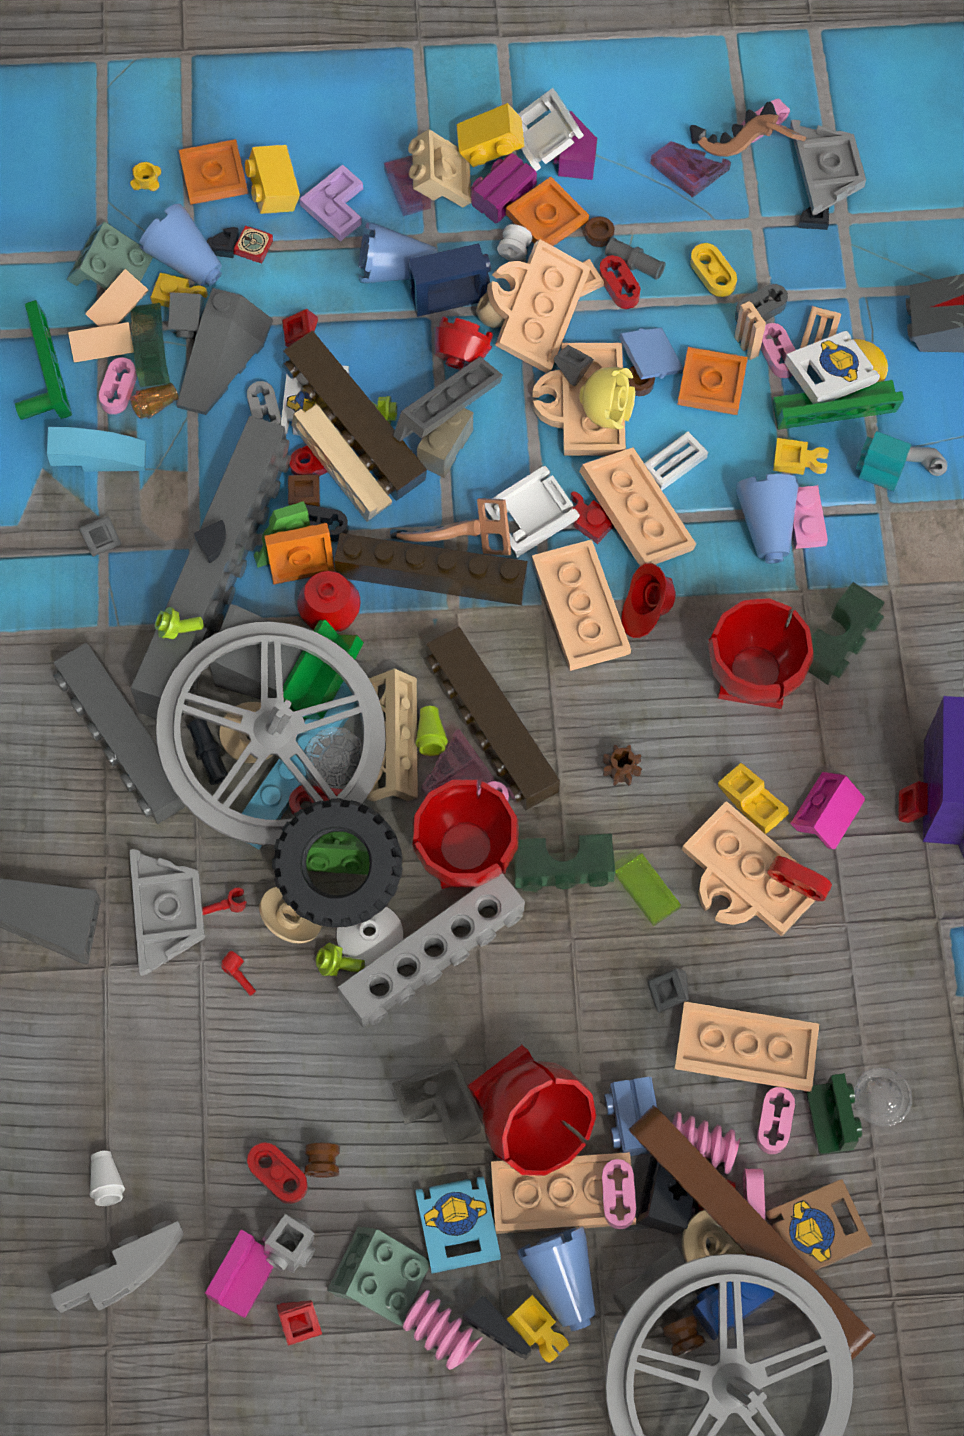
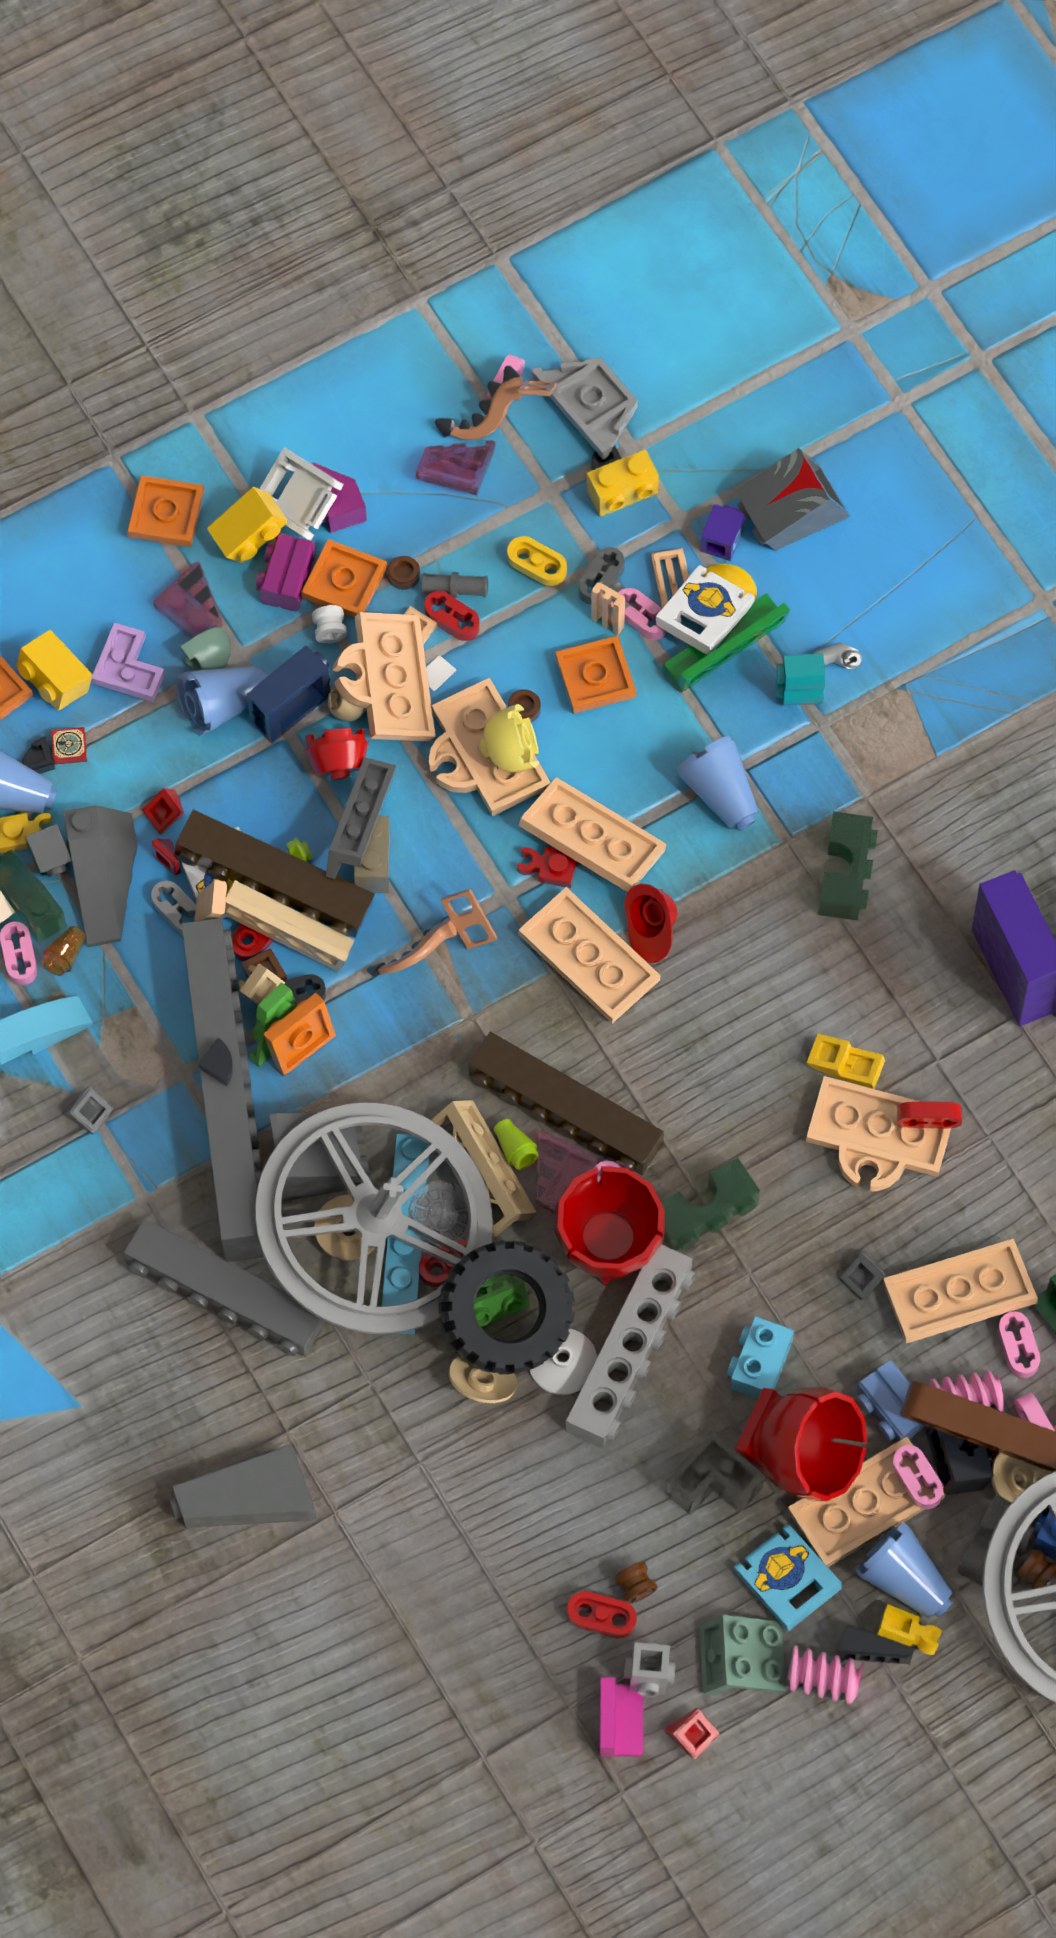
camera: 25 degrees left, 0 degrees up
light grey slope [50,1220,184,1313] -> none
white cone [90,1151,125,1206] -> none
light grey wing [129,849,205,976] -> none
lime plate [155,607,204,639] -> none
black pin [187,718,228,785] -> none
red hand [202,888,247,915] -> none
red hand [221,951,256,996] -> none
green panel [283,620,364,720] -> none
red cone [297,571,361,632] -> none
lime plate [316,943,365,976] -> none
dark brown brick [334,533,528,606] -> none
tan plate [408,129,471,208] -> none
white container [485,466,580,558] -> none
dark grey slope [554,345,594,386] -> none
reddish brown gear [603,745,642,786] -> none
clear neon green tile [615,853,681,926] -> none
medium blue piece [619,327,684,379] -> none
white tile [644,432,708,490] -> none
red plate [708,598,814,709] -> none
yellow plate [773,438,829,475] -> none
dark pink panel [790,772,865,849] -> none
bright pink plate [792,485,828,549] -> none
red tile [899,781,928,823] -> none
none -> orange plate [127,475,205,547]
none -> red slope [151,838,181,876]
none -> sand green brick [181,627,231,671]
none -> light nougat tile [195,880,227,922]
none -> tan tile [238,964,285,1005]
none -> white sticker [426,655,456,691]
none -> yellow brick [587,449,659,517]
none -> dark purple brick [700,504,745,561]
none -> medium azure brick [727,1316,794,1399]

